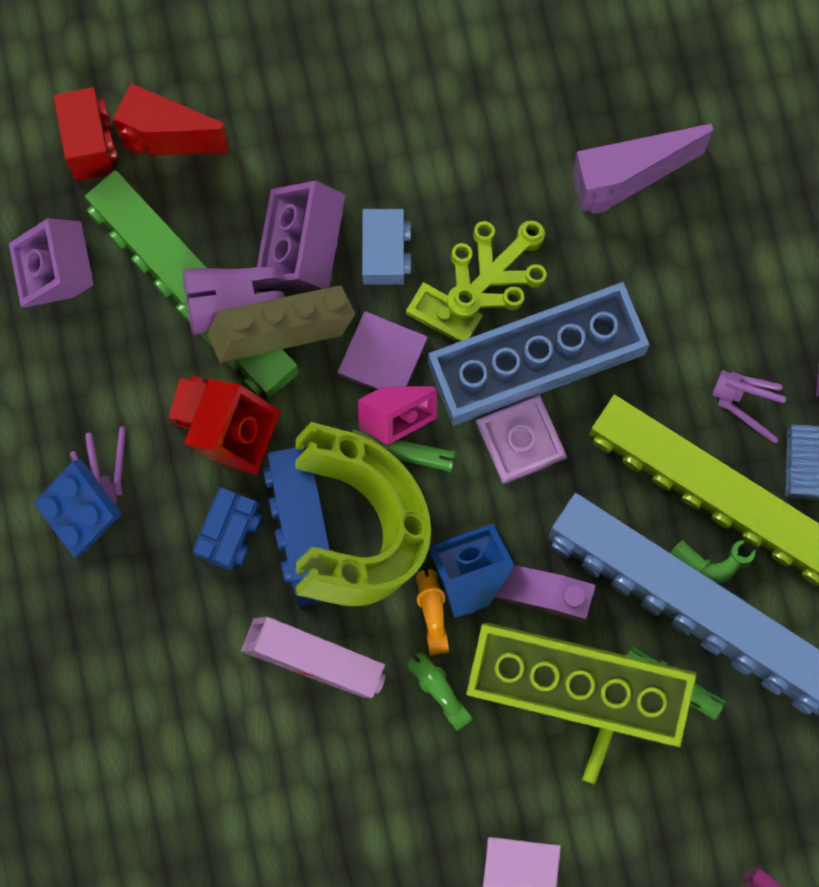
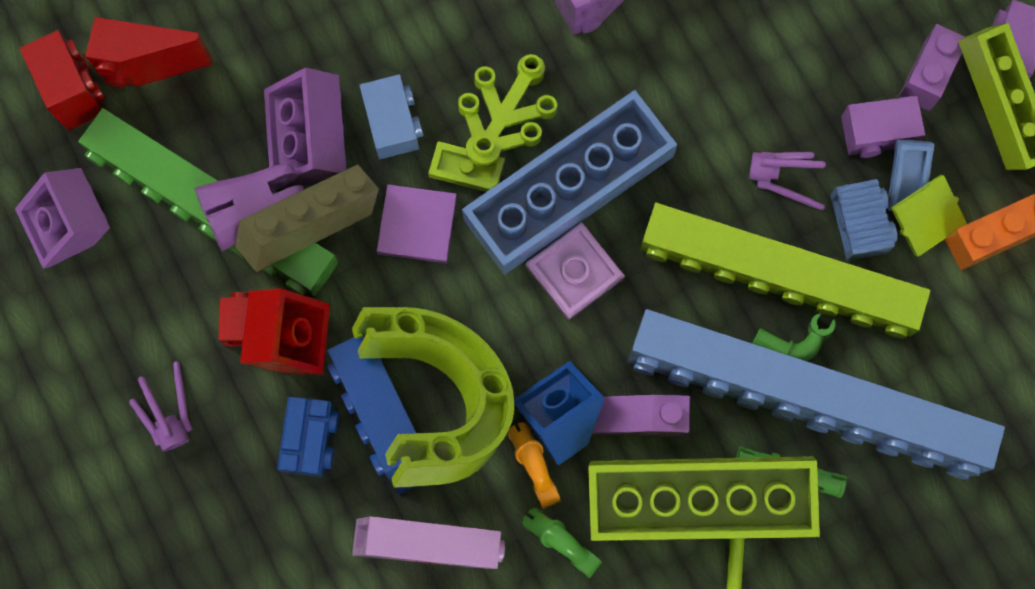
camera: 15 degrees left, 0 degrees up
blue plate [34,459,122,558] -> none
bright green pin [352,429,455,473] -> none
dark pink slope [358,386,437,445] -> none

